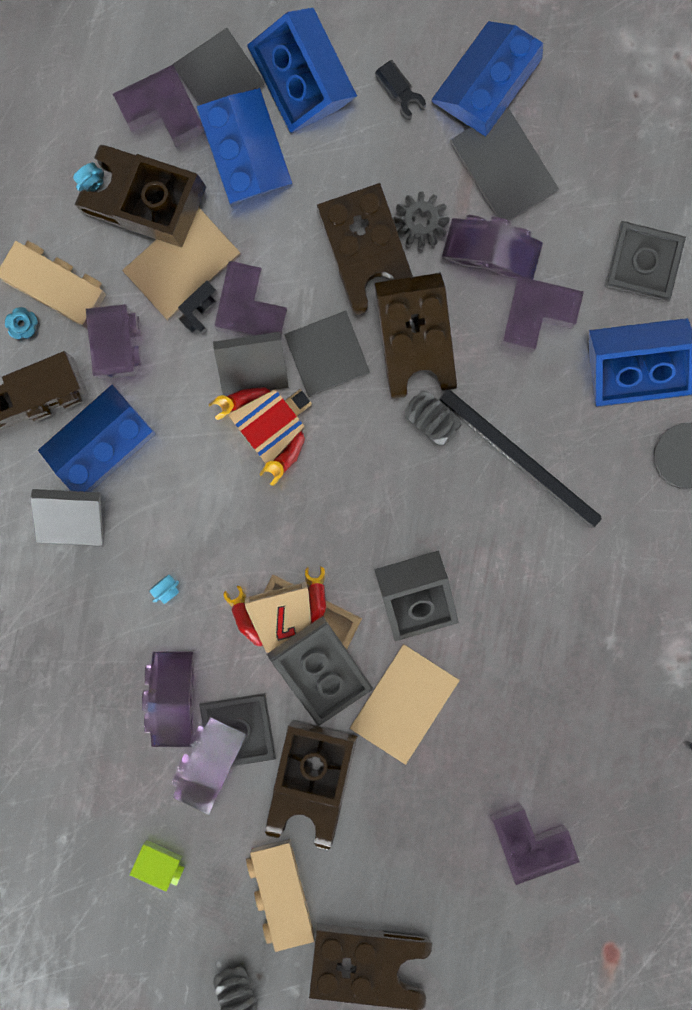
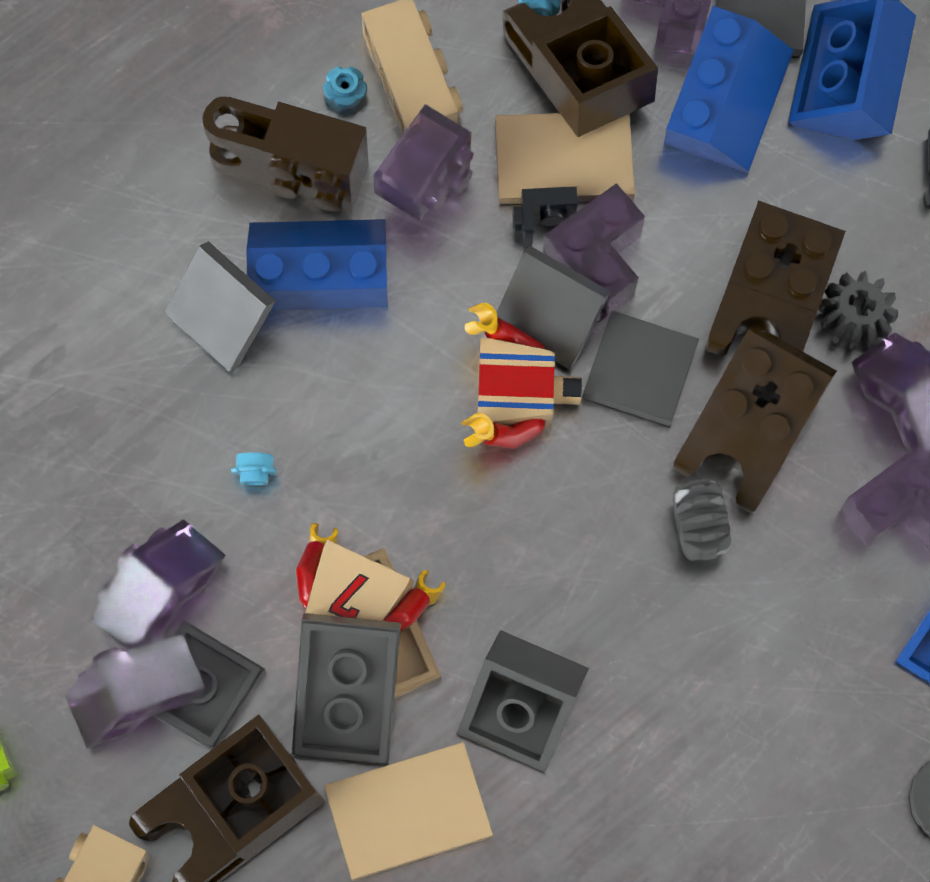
camera: 40 degrees right, 15 degrees down
black tile [439,389,602,528] -> none

